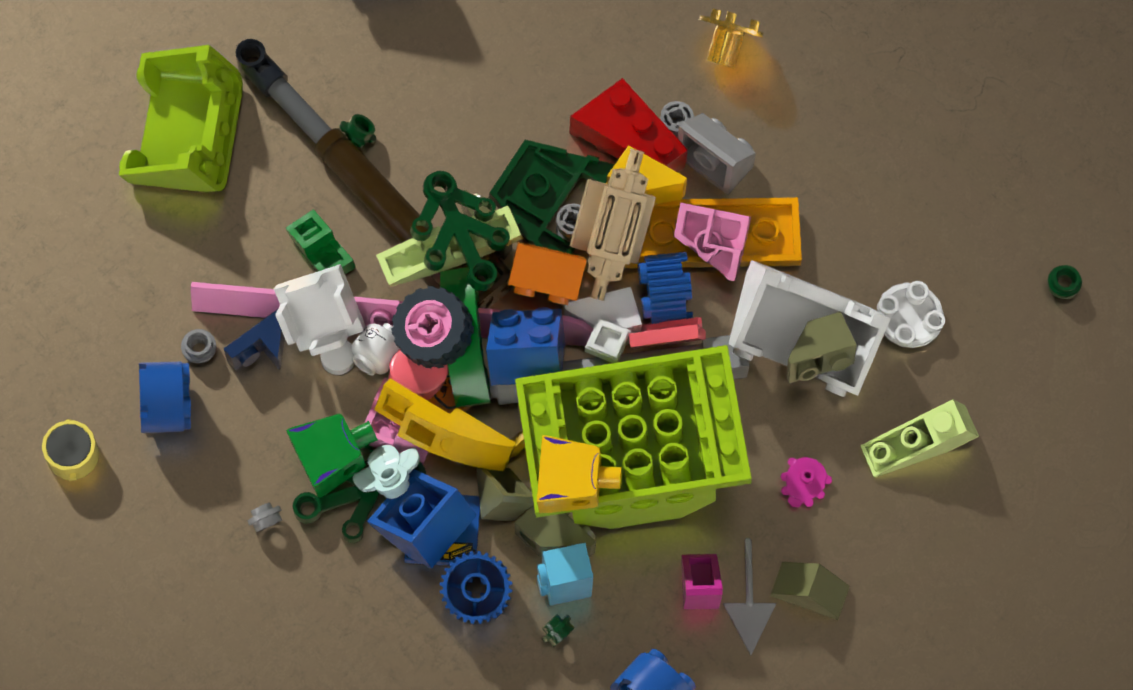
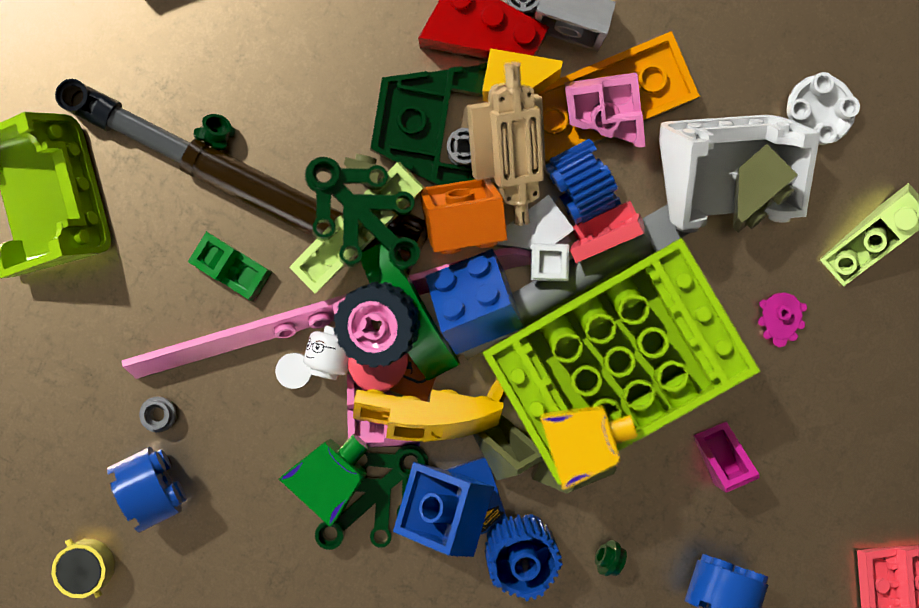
camera: 20 degrees left, 20 degrees up
dark blue slope [224,309,285,371] -> none
light grey plate [247,502,282,532] -> none
white panel [274,264,366,356] -> none
light aqua plate [353,445,420,499] -> none
medium azure brick [537,543,593,606] -> none
light grey piece [723,538,776,655] -> none
olive slope [770,562,850,620] -> none

